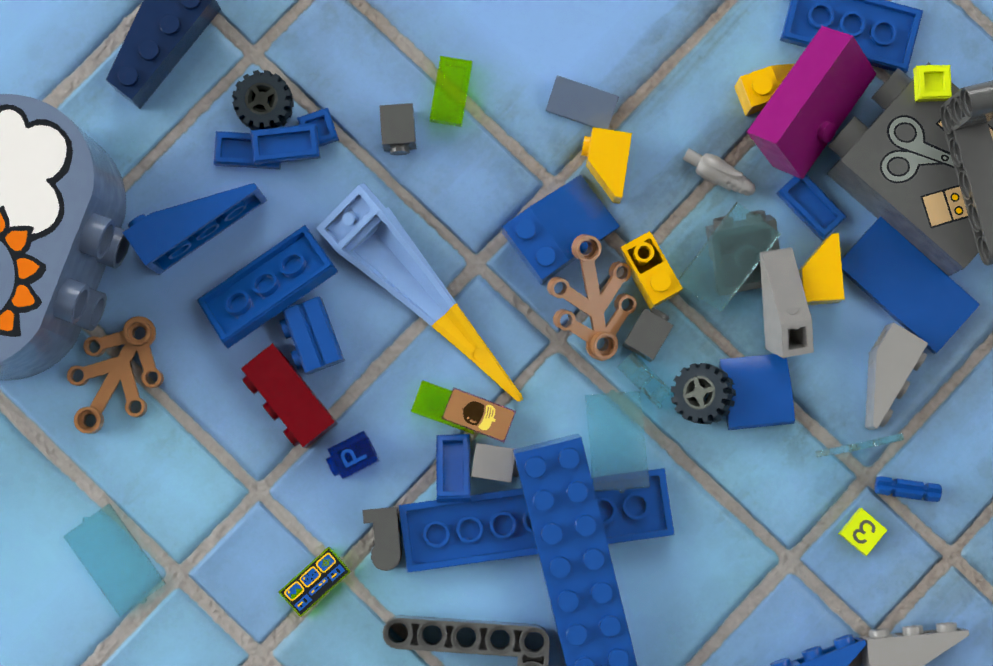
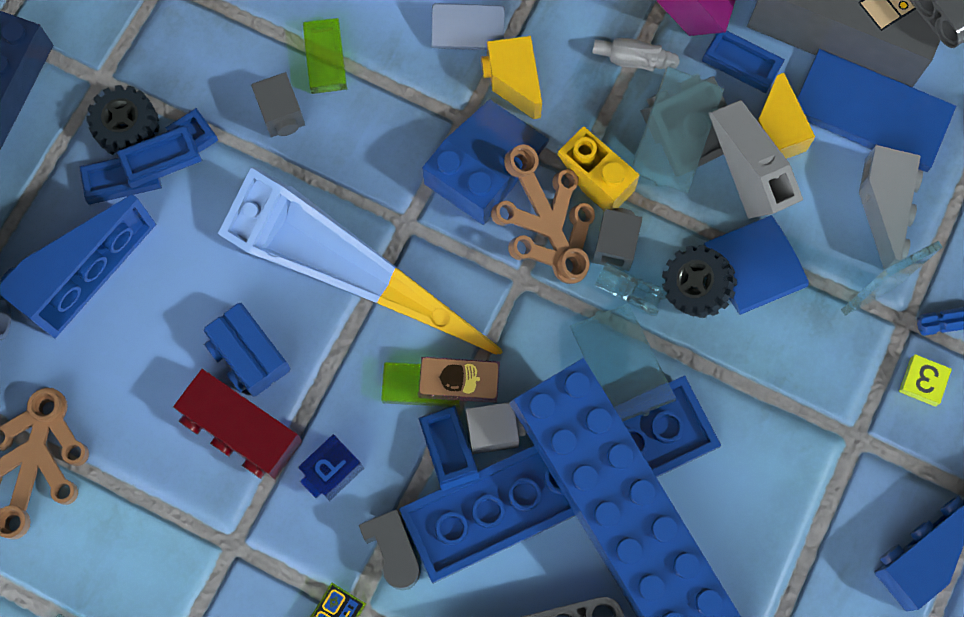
camera: 15 degrees left, 10 degrees down
blue tile [197,225,338,349] -> none

